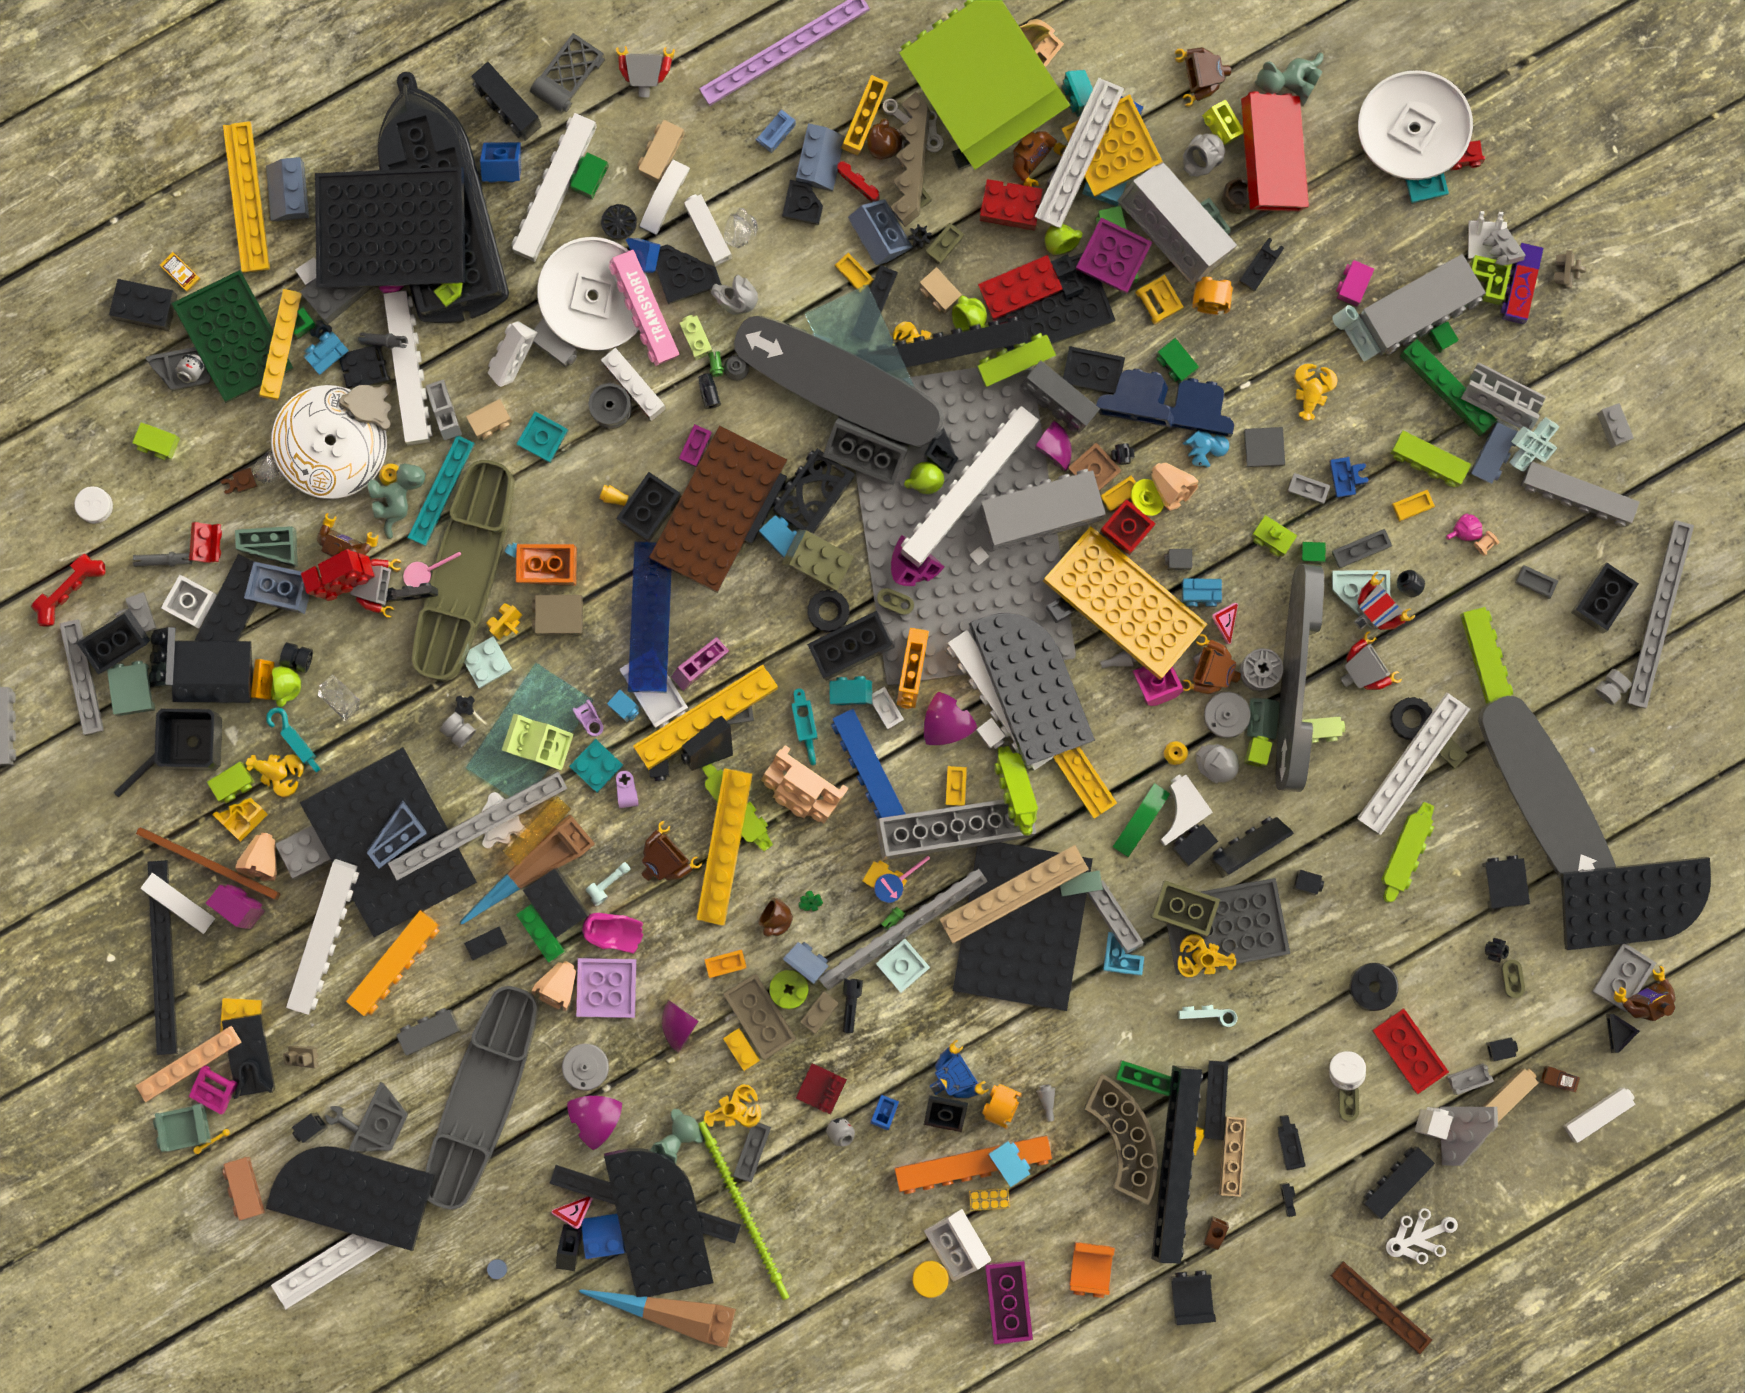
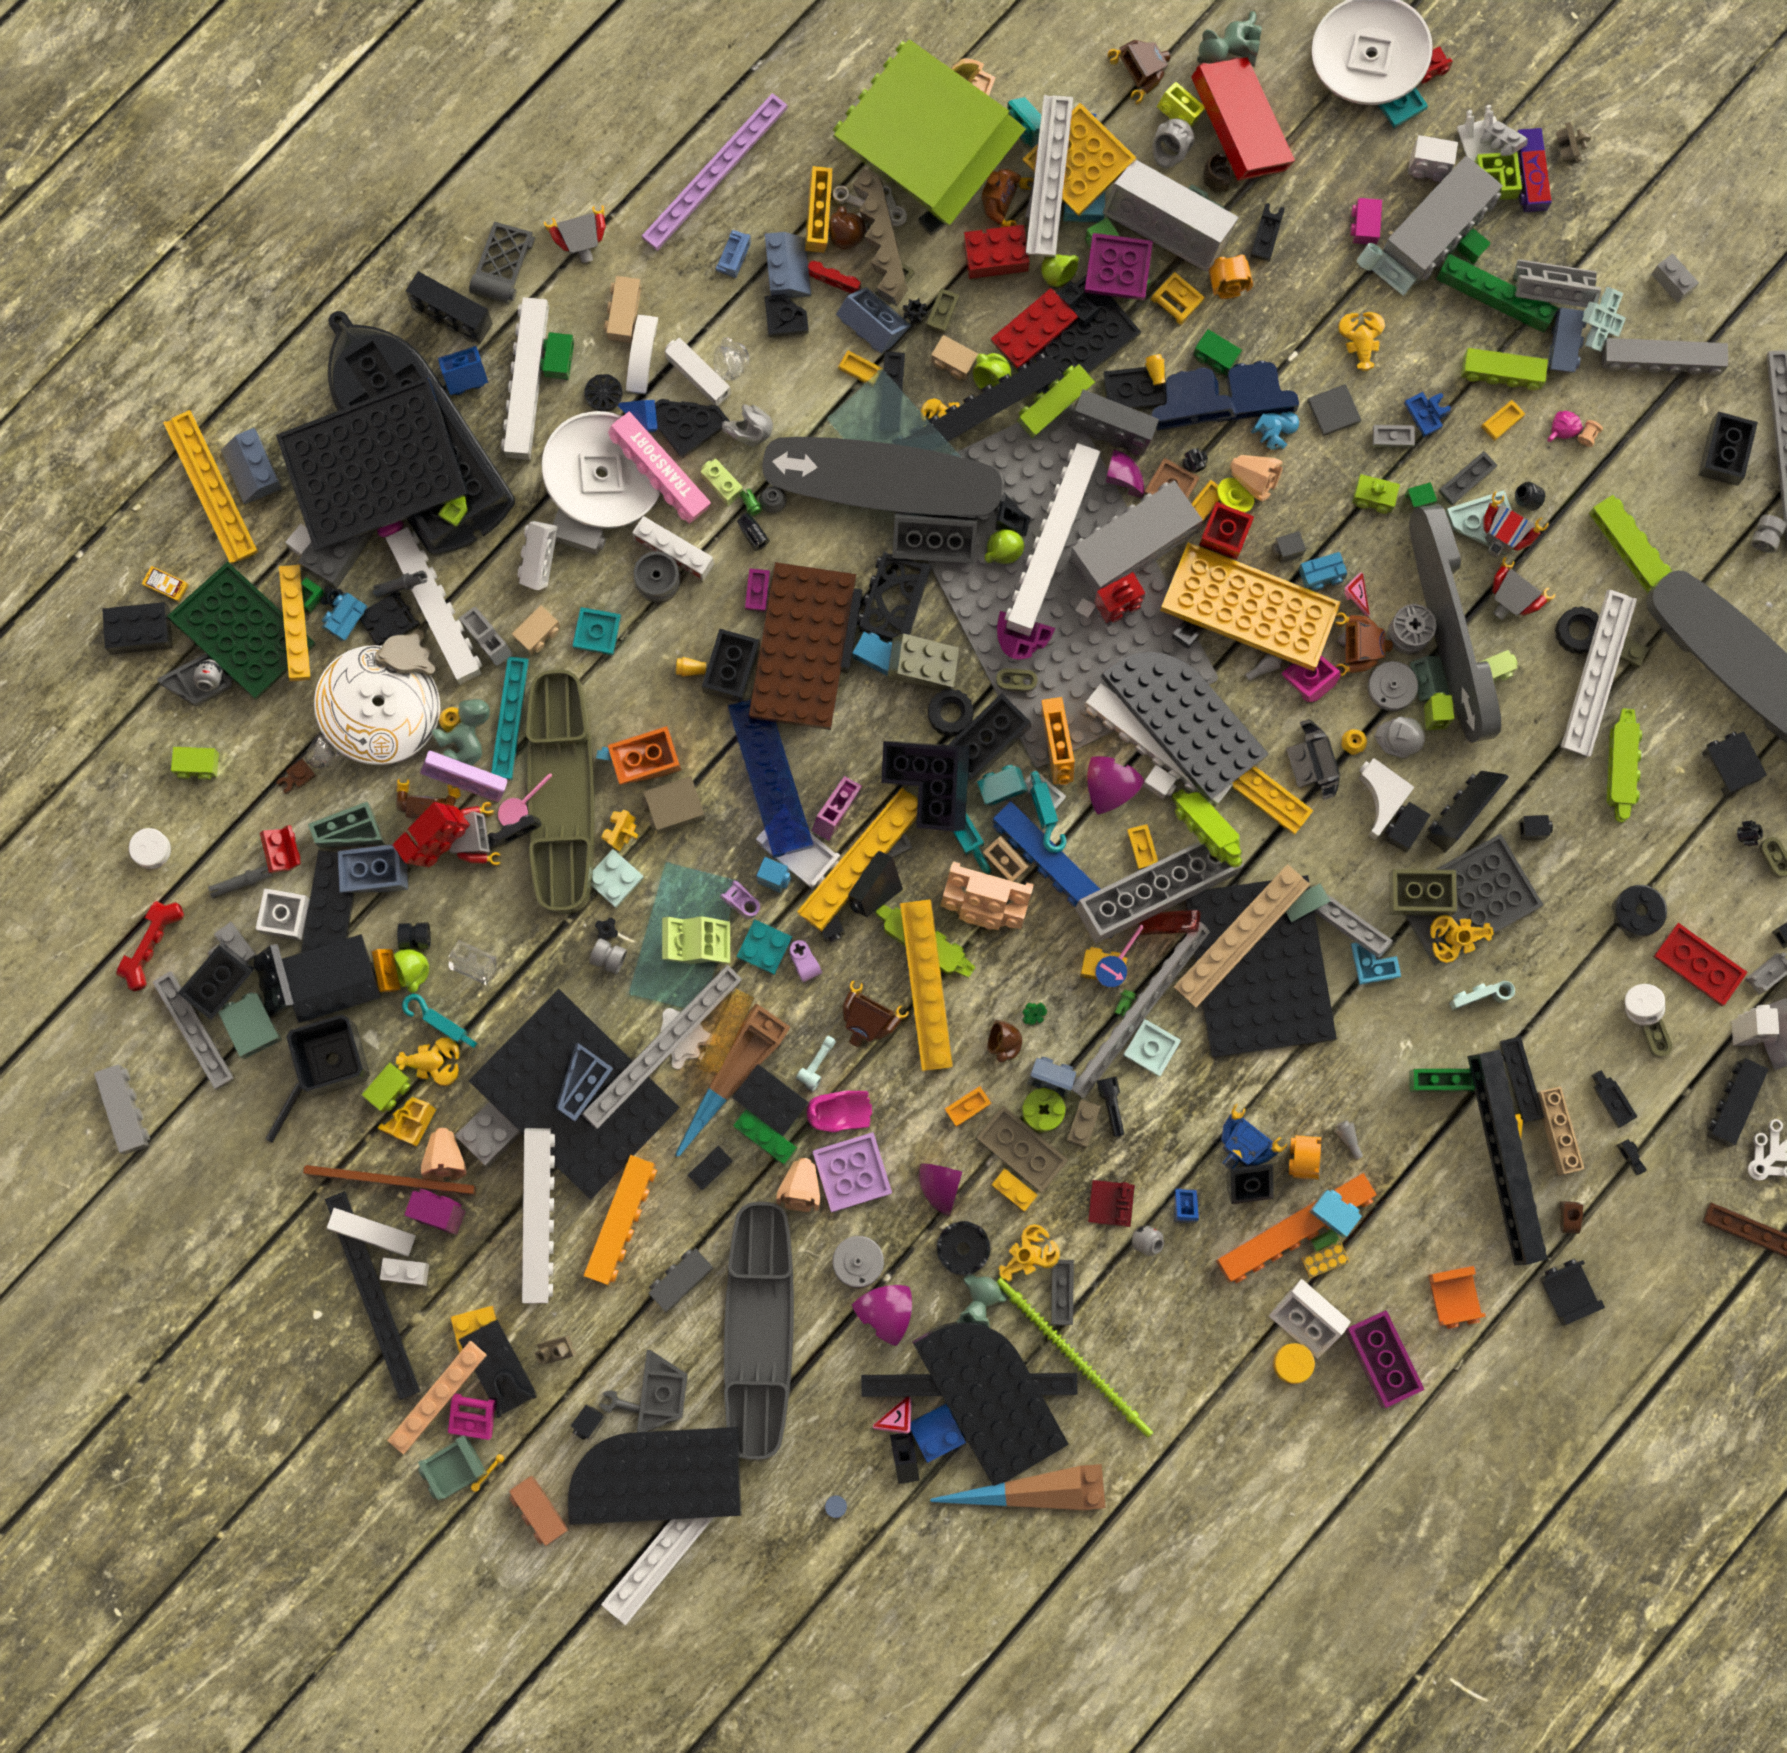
camera: 20 degrees left, 5 degrees down
dark tan brick [1084,1074,1158,1205] -> none
green slope [1112,783,1170,857] -> none
dark grey tile [1515,565,1558,599] -> none
none -> white brick [380,1258,429,1286]
none -> lavender slope [420,751,507,802]
none -> black brick [881,741,970,831]
none -> black plate [937,1221,991,1275]
none -> tan brick [983,836,1030,882]
none -> teal piece [1030,771,1067,853]
none -> red brick [1094,572,1145,623]
none -> clear red tile [1138,910,1201,935]
none -> yellow cone [1145,354,1166,386]
none -> black plate [1286,719,1341,800]
none -> bright green pin [1311,1229,1339,1252]
none -> white brick [1408,135,1458,182]

